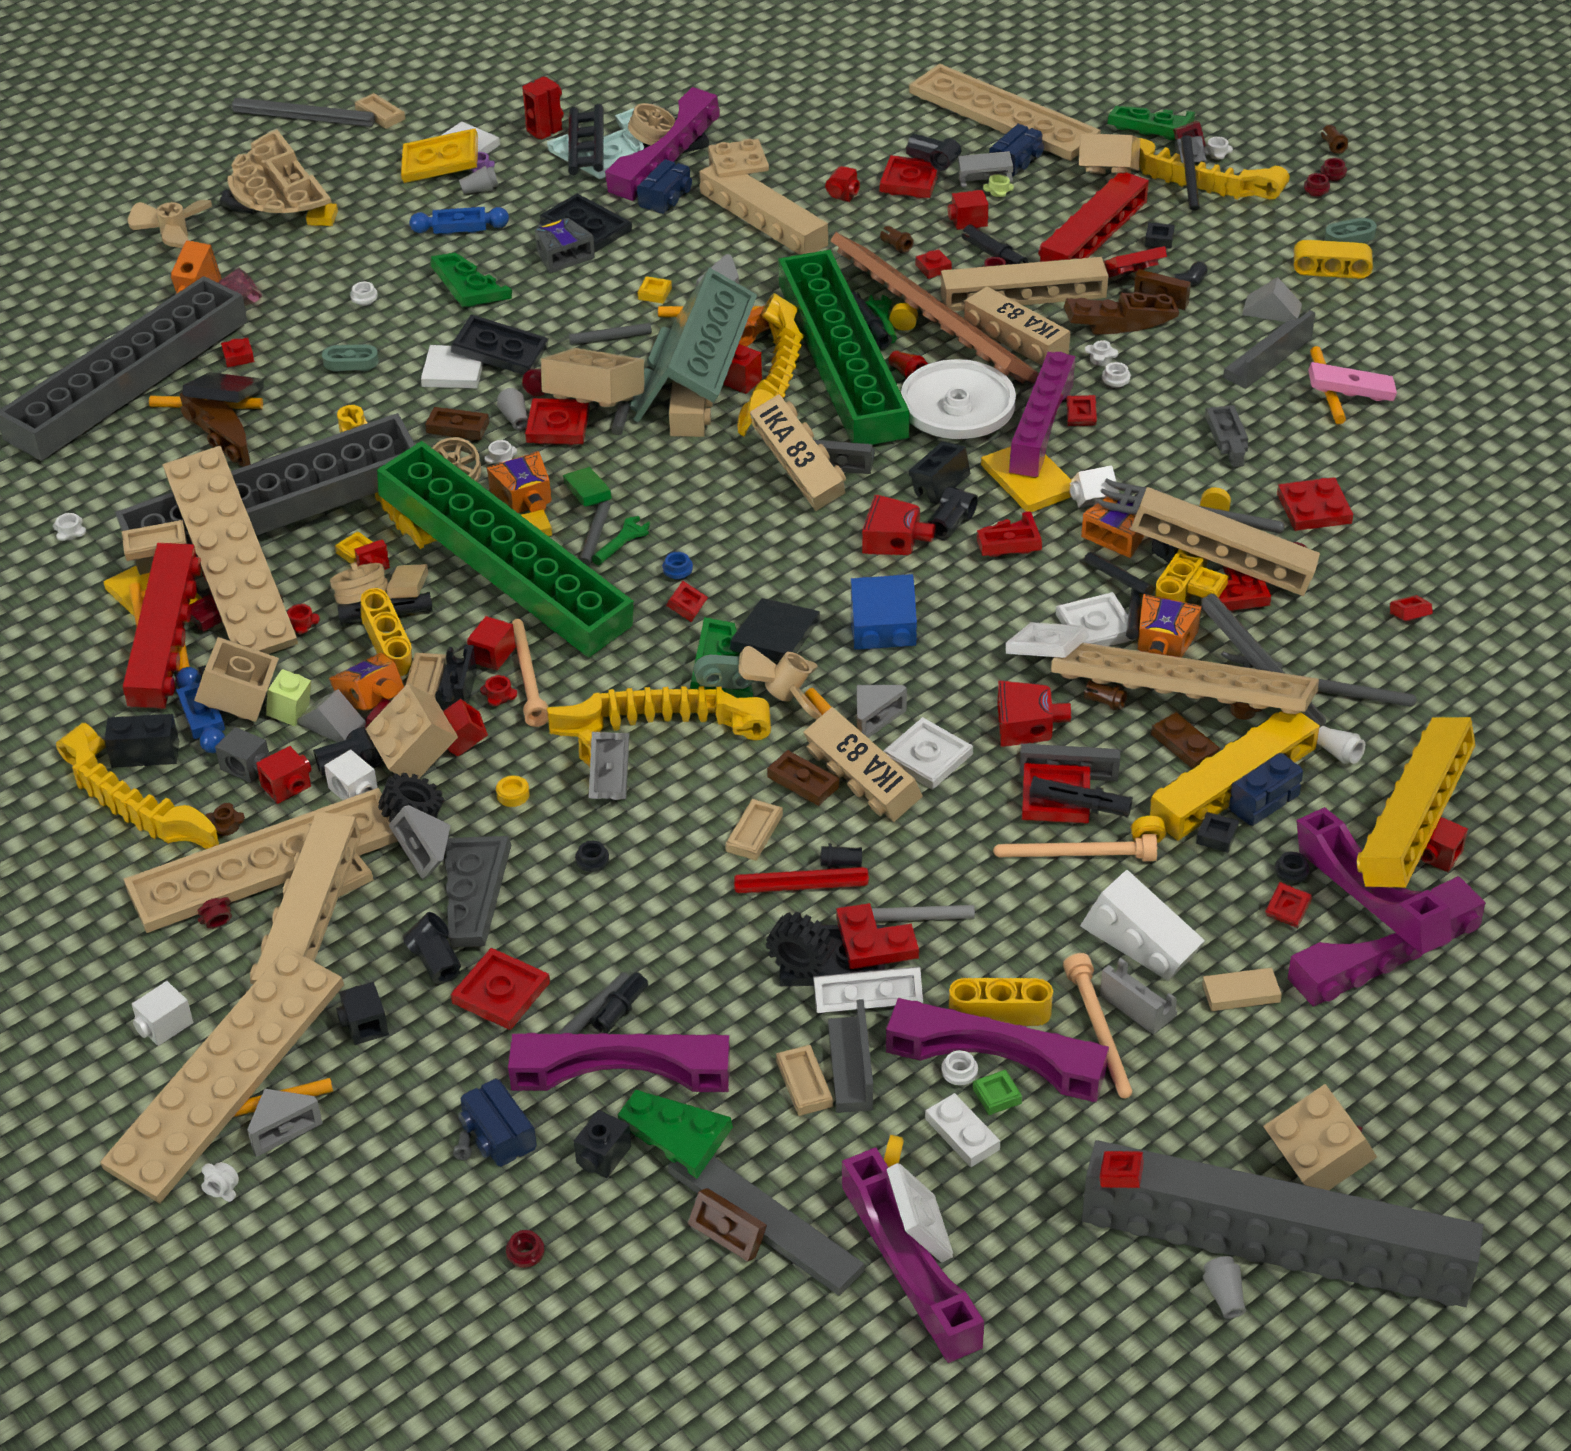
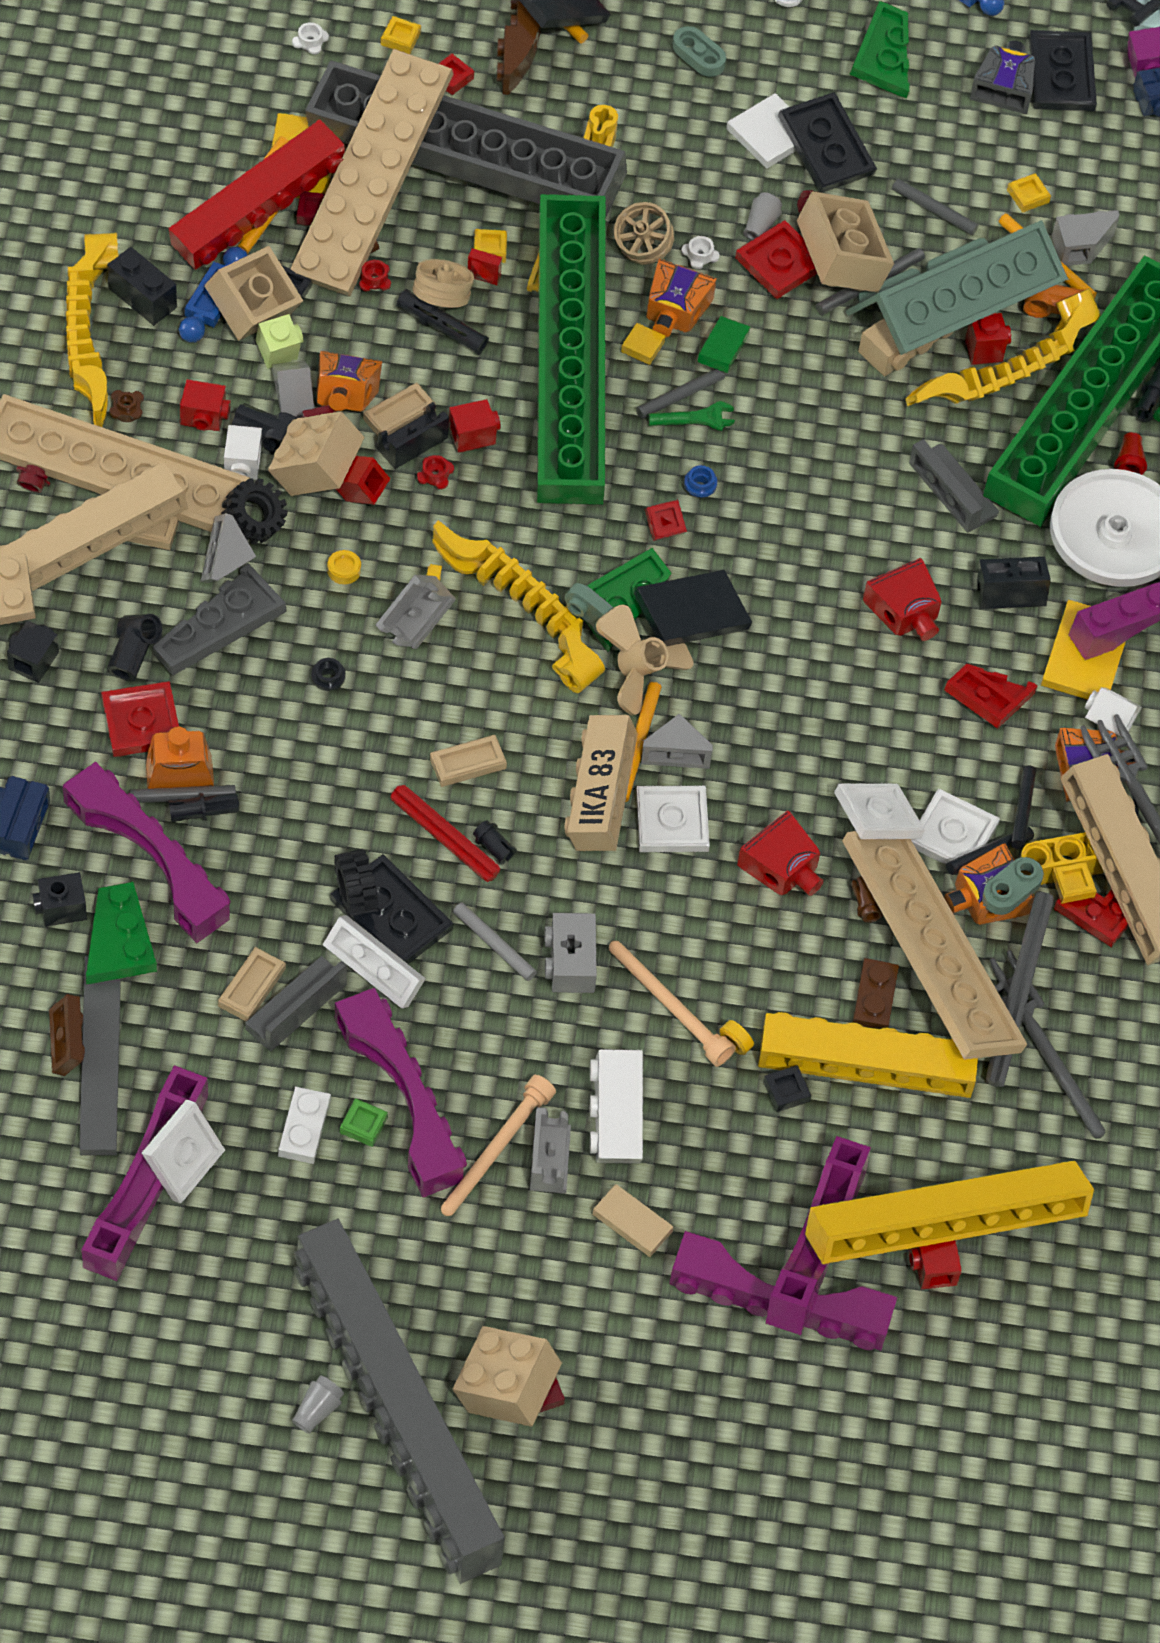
camera: 40 degrees right, 15 degrees up
tan tile [122,520,187,561] -> none
dark grey brick [215,727,270,783] -> none
yellow beam [360,588,412,676] -> none
tan tile [387,564,428,599] -> none
reddish brown plate [425,407,490,440] -> none
light nougat piece [511,619,548,727] -> none
tan brick [750,394,846,511] -> none
reddish brown plate [767,750,839,806] -> none
red plate [836,903,919,969] -> none
blue slope [851,574,917,650] -> none
yellow tile [884,1134,904,1167] -> none
black piece [928,486,978,540] -> none
white plate [941,1050,978,1085] -> none
yellow beam [948,978,1053,1026] -> none
dark grey panel [1019,743,1120,782] -> none
red plate [1022,763,1090,823] -> none
black pin [1029,776,1133,818] -> none
red tile [1099,1151,1144,1188] -> none
dark blue brick [1229,753,1303,826] -> none
red tile [1265,882,1312,929] -> none
black plate [1275,852,1310,883] -> none
white cone [1317,726,1366,764] -> none
none -> orange torso [146,727,214,789]
none -> yellow tile [381,16,421,54]
none -> light grey brick [545,913,597,993]
none -> sand green plate [982,857,1044,915]

